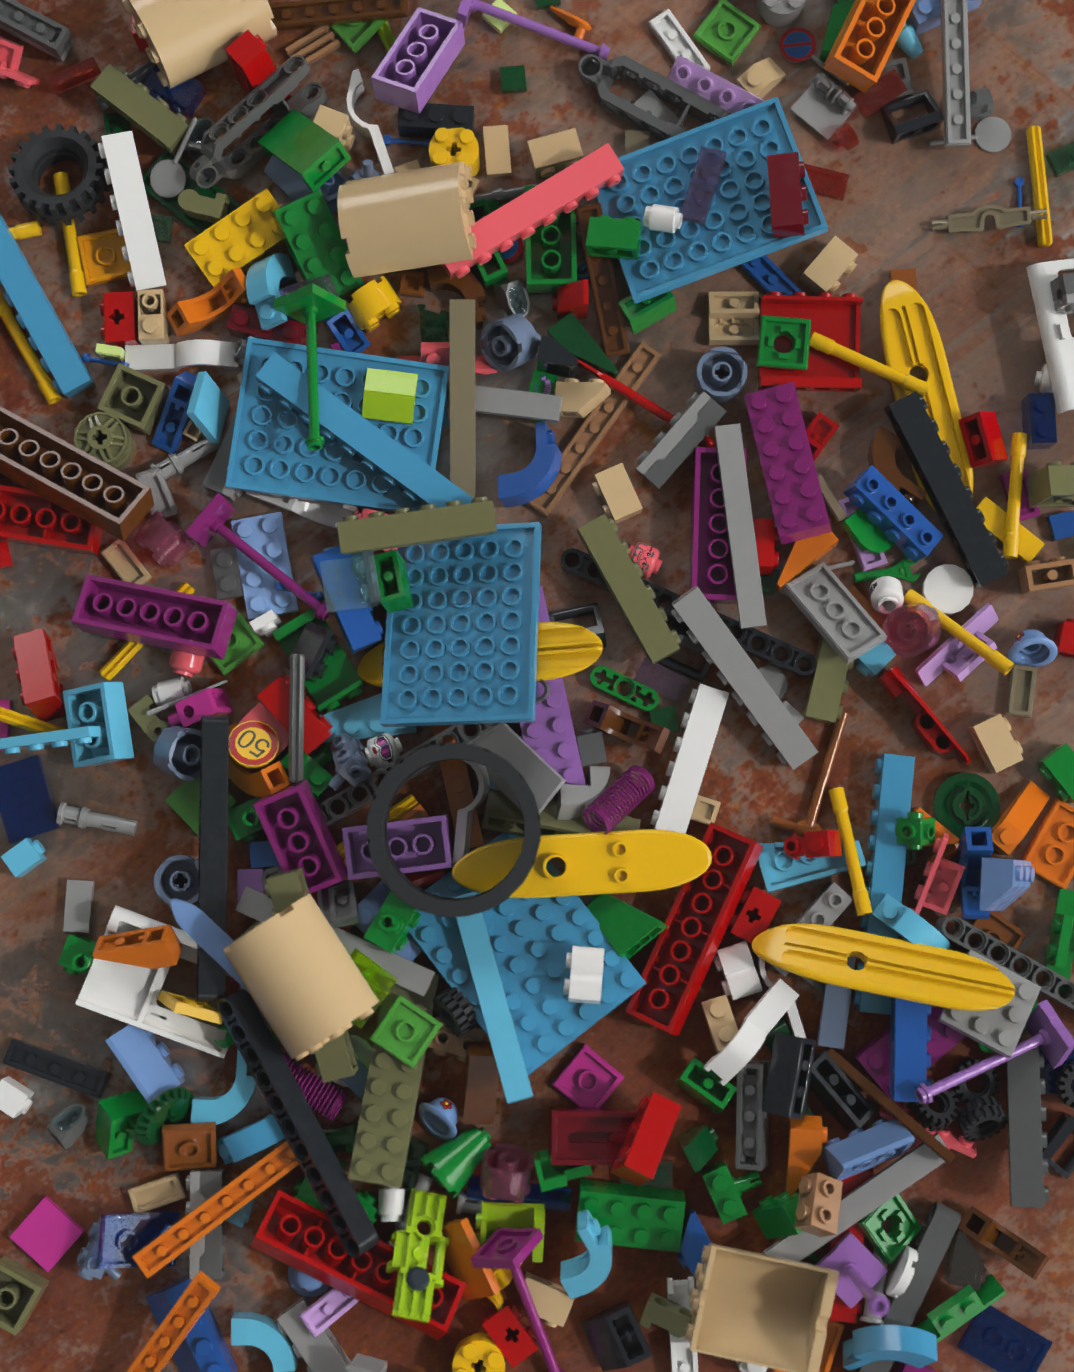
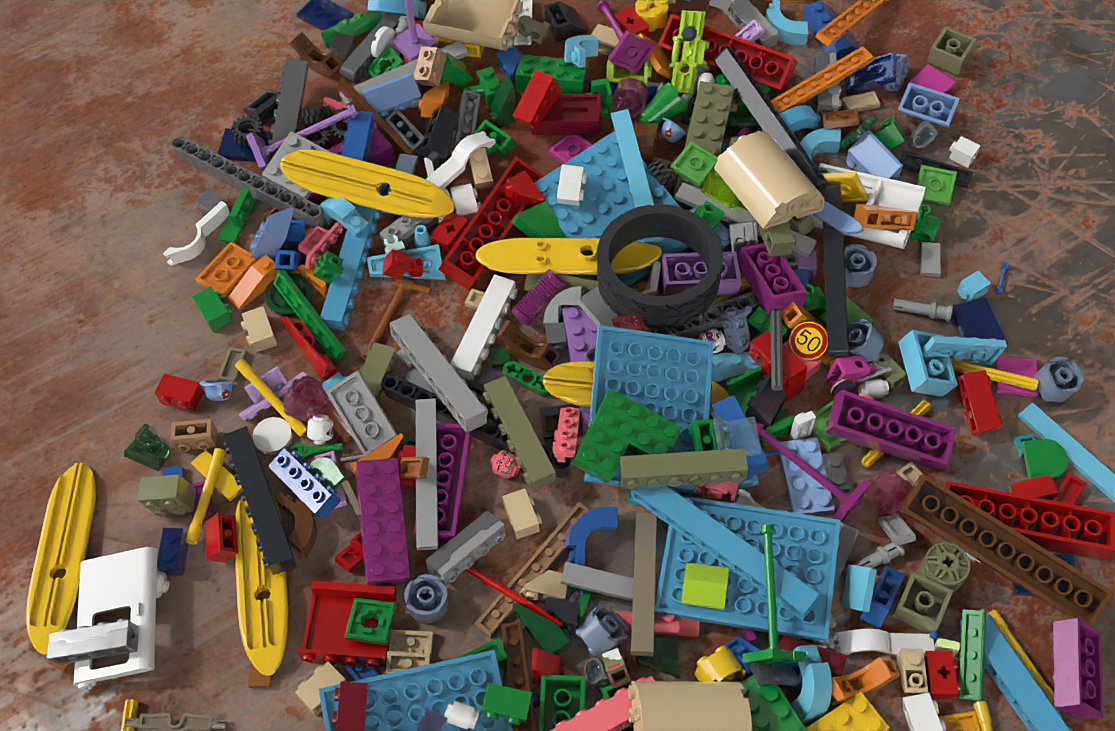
camera: 170 degrees left, 25 degrees down
yellow piece [809,332,929,397] -> none
yellow piece [829,787,873,916] -> none
none -> green tile [273,269,346,364]
none -> light aqua tile [384,235,405,255]
none -> dark orange tile [399,457,430,479]
none -> medium azure cone [414,225,431,248]
none -> red slope [503,170,546,207]
none -> coral bracket [553,407,580,462]
none -> green piece [570,389,682,483]
none -> olive leg [601,648,631,689]
none -> clear red tile [611,313,646,331]
none -> medium blue slope [897,82,960,128]
none -> bright green tile [916,165,957,206]
none -> tile [959,610,987,701]

